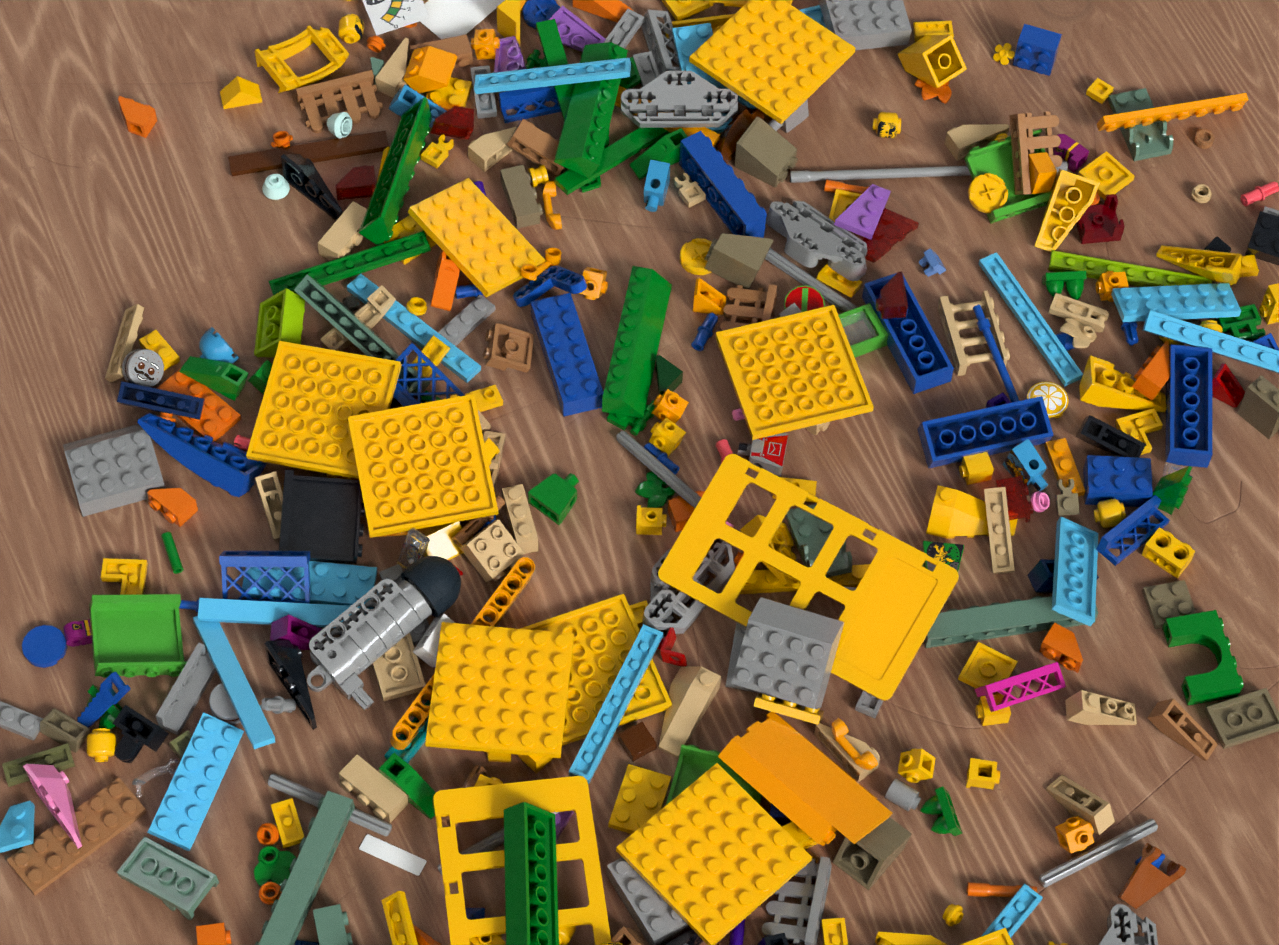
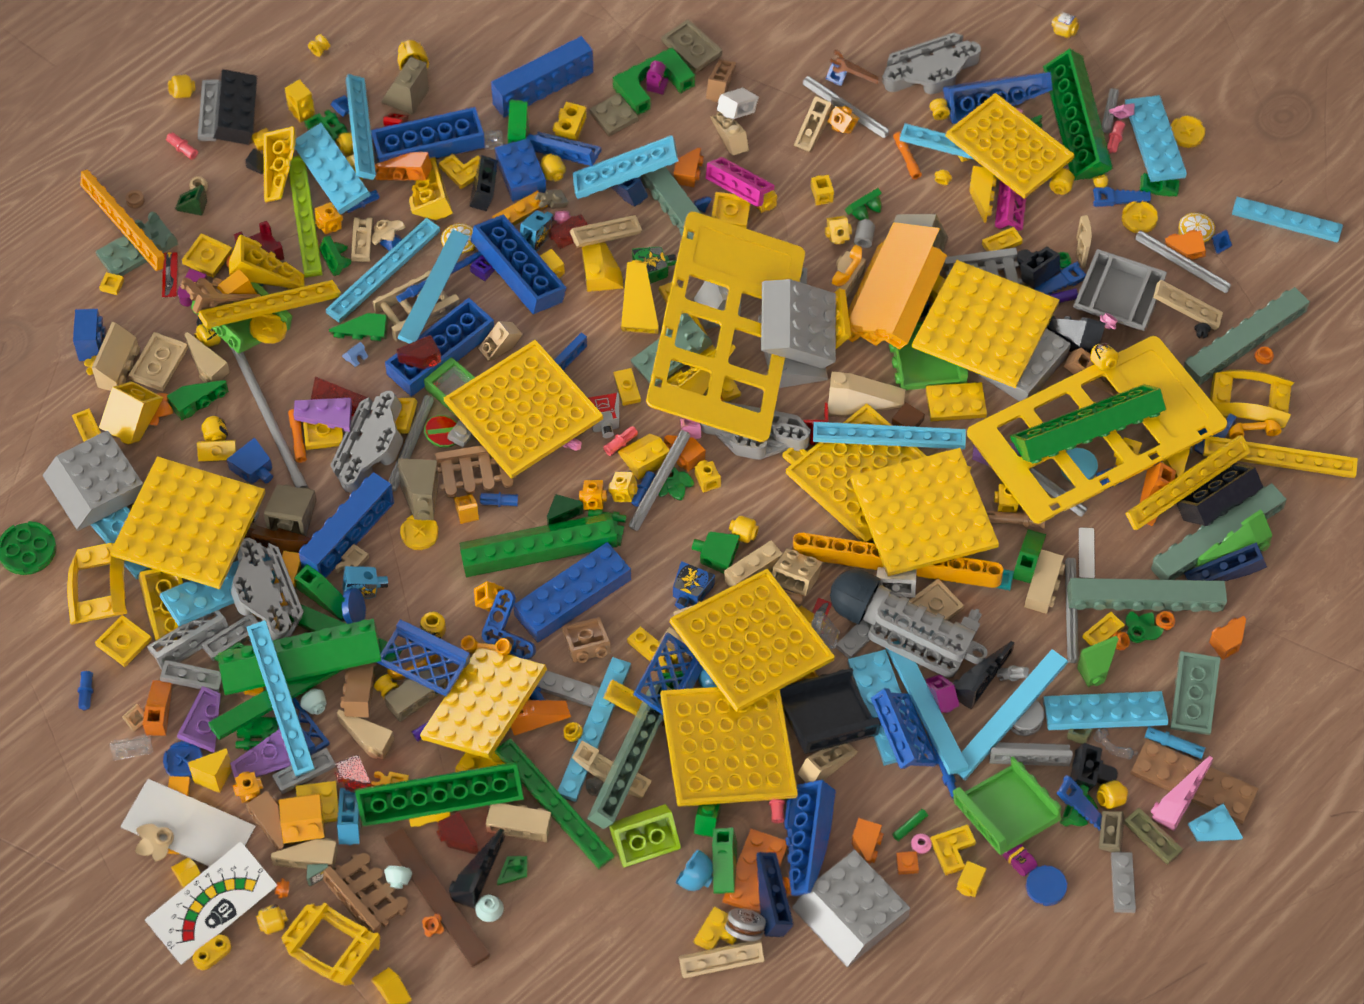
camera: 110 degrees left, 0 degrees up
none -> tan slope [92,322,140,391]
none -> tan plate [128,332,188,391]
none -> red sticker [162,252,178,298]
none -> green slope [167,380,229,421]
none -> dark green slope [175,185,207,216]
none -> yellow plate [197,440,236,461]
none -> yellow plate [198,280,341,329]
none -> blue torso [227,438,273,484]
none -> light aqua cone [300,689,327,715]
none -> green slope [329,313,389,342]
none -> blue tile [342,588,366,624]
none -> blue fence [377,619,470,696]
none -> medium azure tile [397,229,469,346]
none -> yellow head [420,612,446,639]
none -> tan slope [478,321,523,361]
none -> blue brick [491,36,594,118]
none -> green piece [497,856,528,886]
none -> blue piece [554,333,587,371]
none -> yellow slope [618,434,670,480]
none -> yellow slope [621,260,659,334]
none -> magenta leg [647,61,668,95]
none -> torso [673,561,715,609]
none -> blue slope [692,197,711,213]
none -> white brick [717,88,759,119]
none -> yellow head [729,515,759,543]
none -> orange plate [896,851,919,875]
none -> bright pink plate [911,834,932,854]
none -> yellow brick [956,861,986,897]
none -> medium azure tile [1060,448,1098,481]
none -> bright green slope [1077,636,1119,687]
none -> dark azure pin [1144,726,1206,759]

